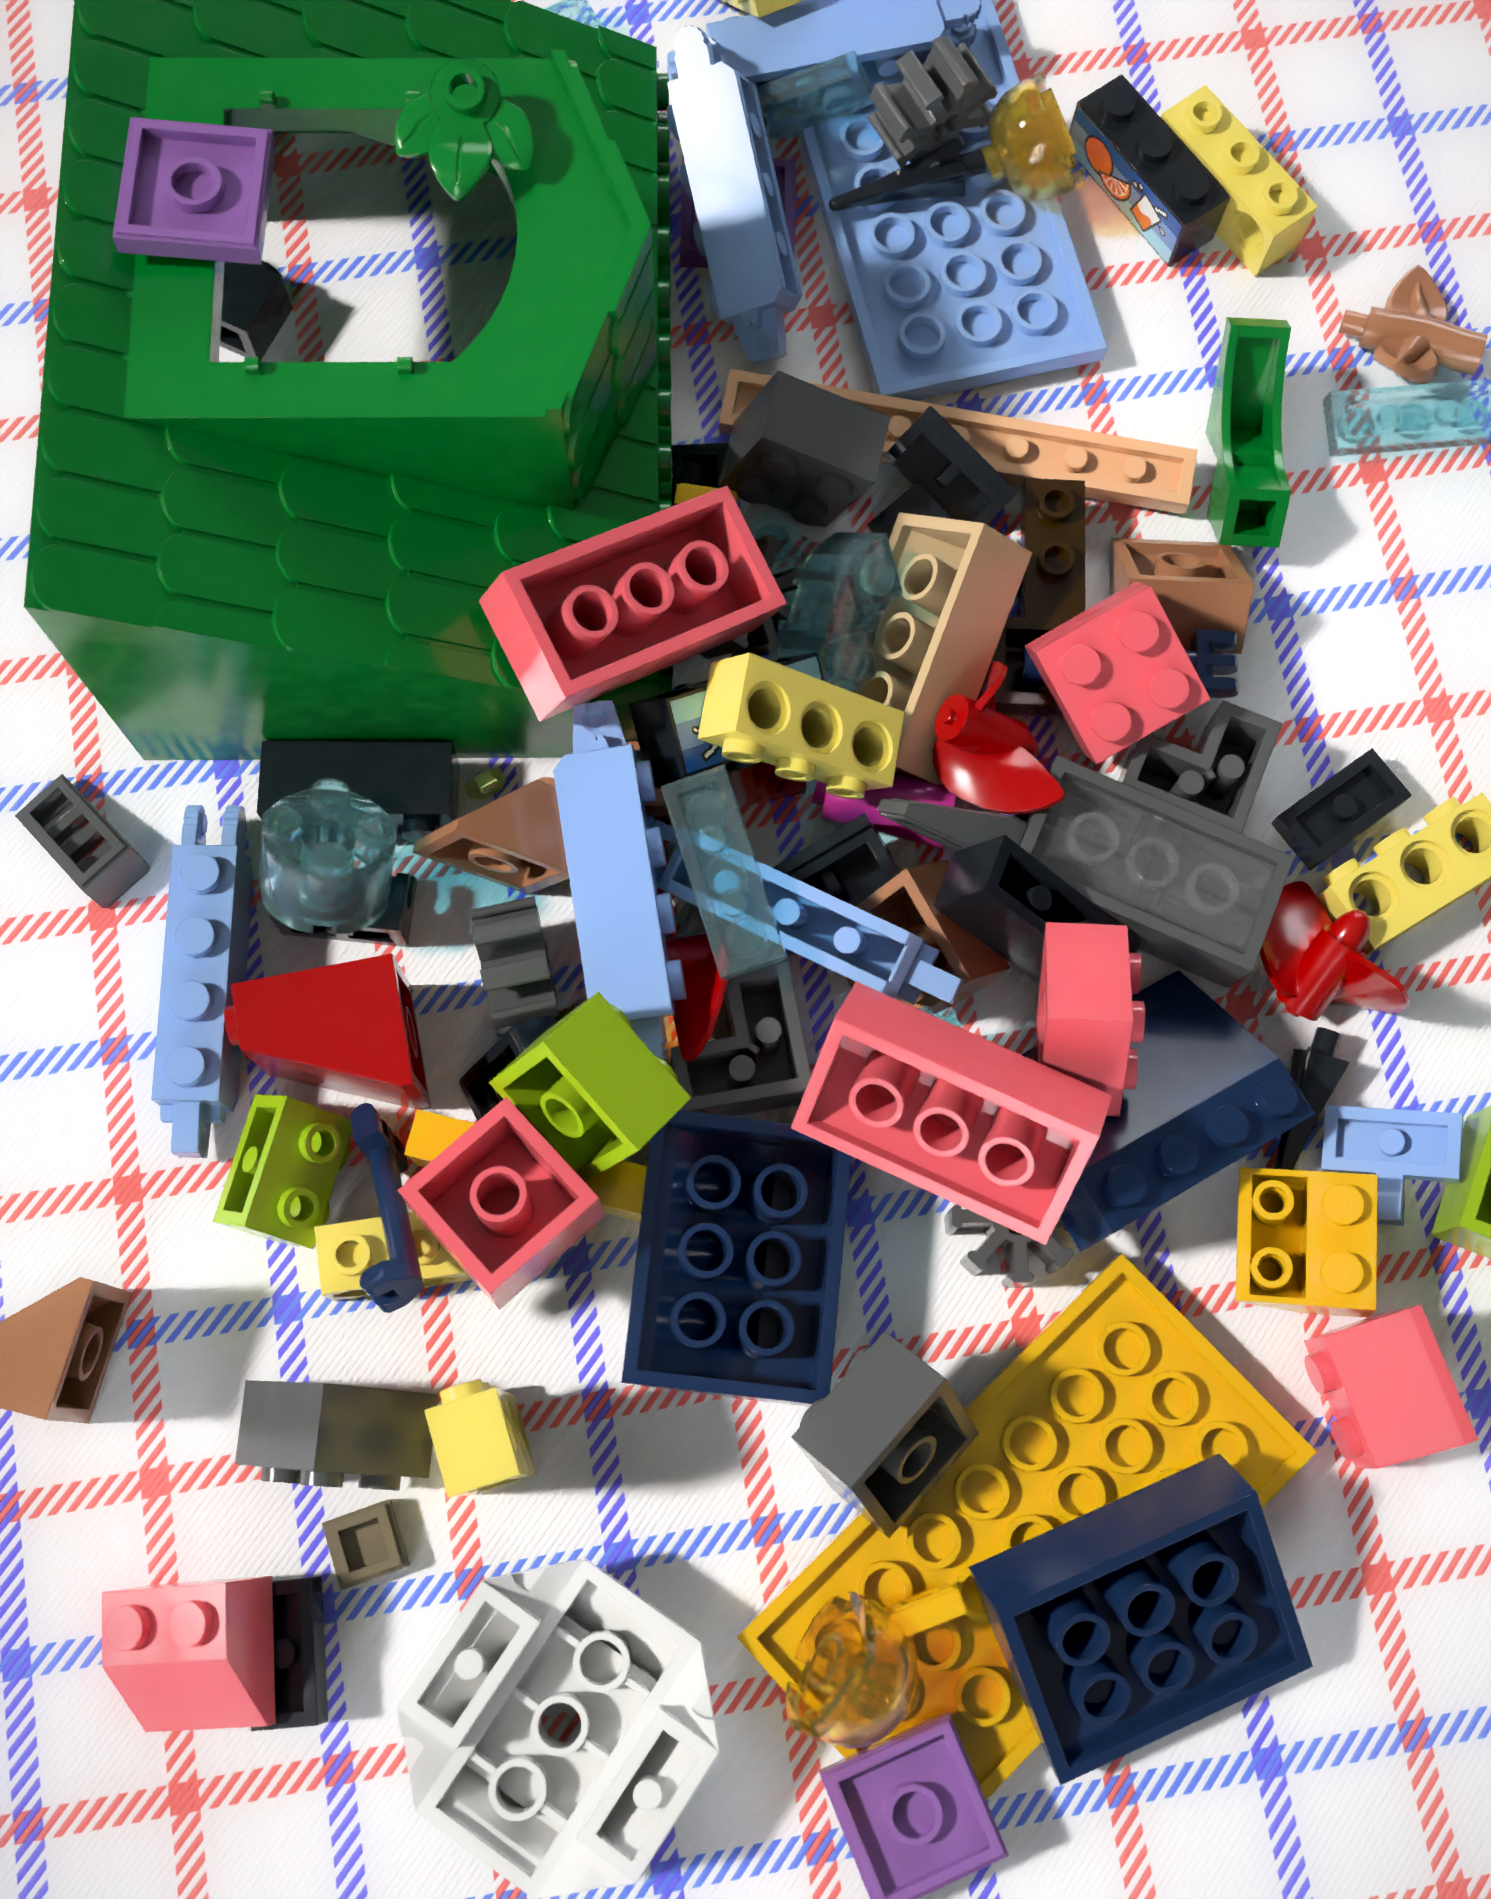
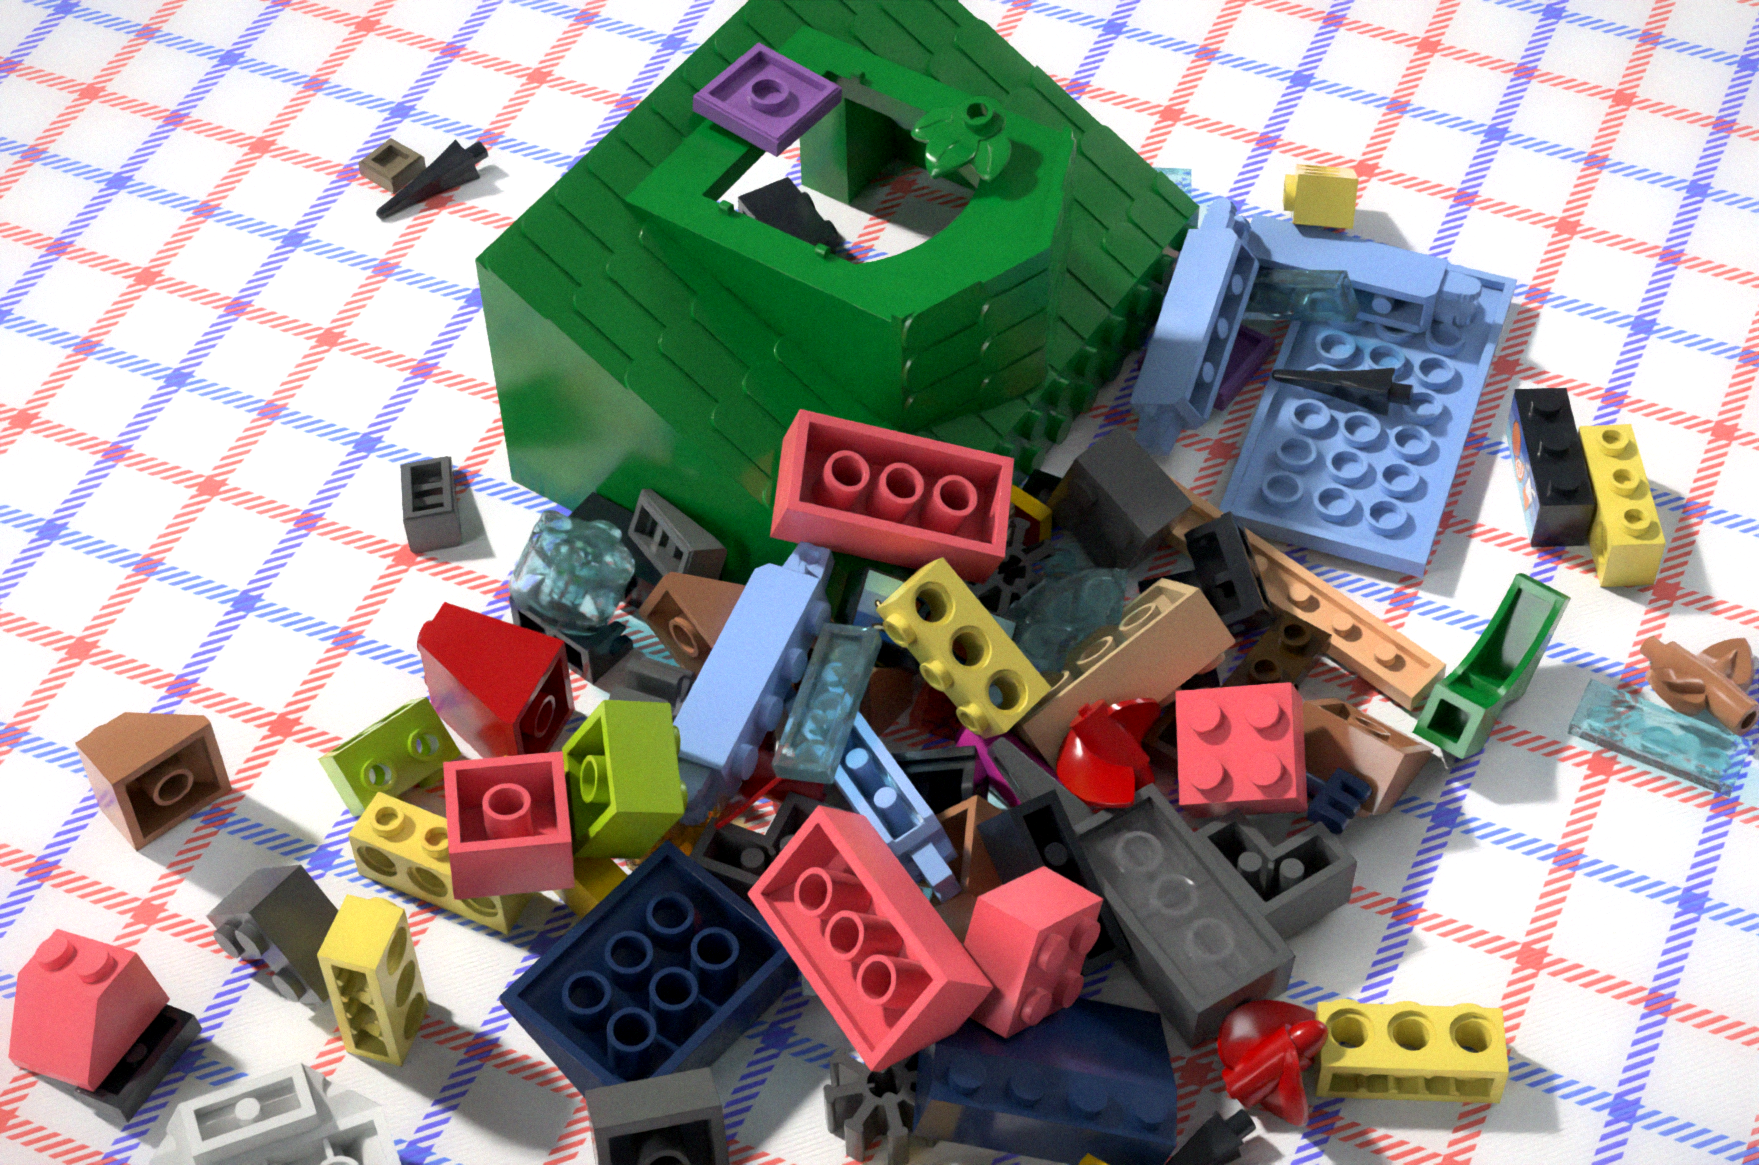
camera: 40 degrees right, 25 degrees down
light blue hinge [151,805,253,1158] -> none
dark tan tile [322,1499,411,1590] -> none
dark blue hinge [350,1103,424,1313] -> none
dark grey gear [867,36,998,168] -> none
clear yellow cylinder [981,71,1086,200] -> none
black plate [1271,748,1412,871] -> none
none -> dark grey slope [628,489,727,580]

